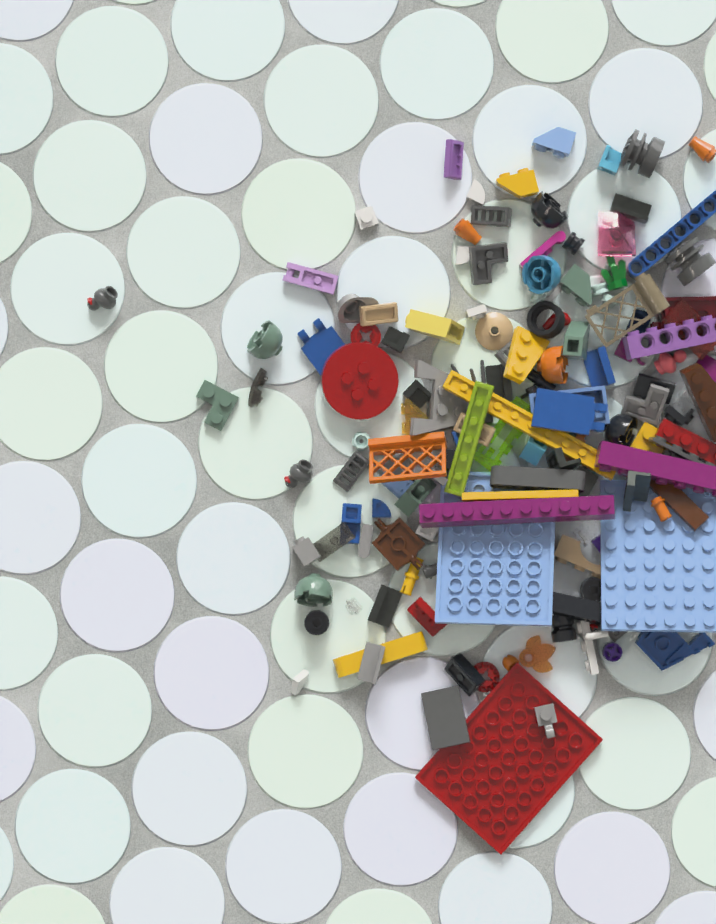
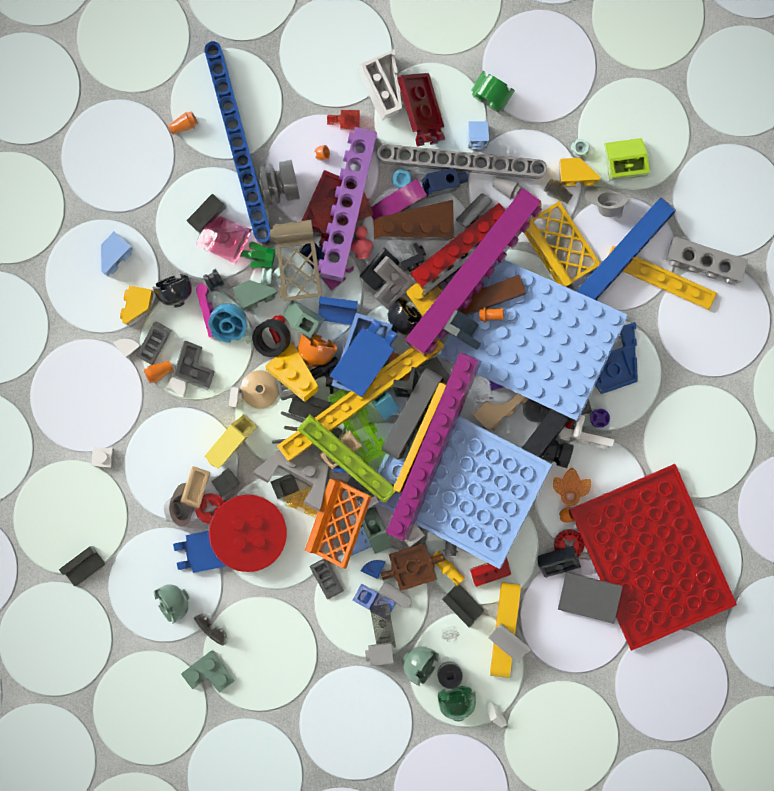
camera: 65 degrees left, 0 degrees up
dark grey animal [87,286,118,311] -> none
lavender plate [282,262,339,295] -> none
dark grey animal [284,459,313,488] -> none
light aqua plate [352,432,370,451] -> none
medium lavender plate [444,139,464,180] -> none
light grey plate [534,703,557,738] -> none
medium azure panel [597,145,621,176] -> none
dark grey wheel [619,129,665,178] -> none
none -> pearl dark grey panel [59,546,105,586]
none -> clear green cylinder [437,686,476,722]

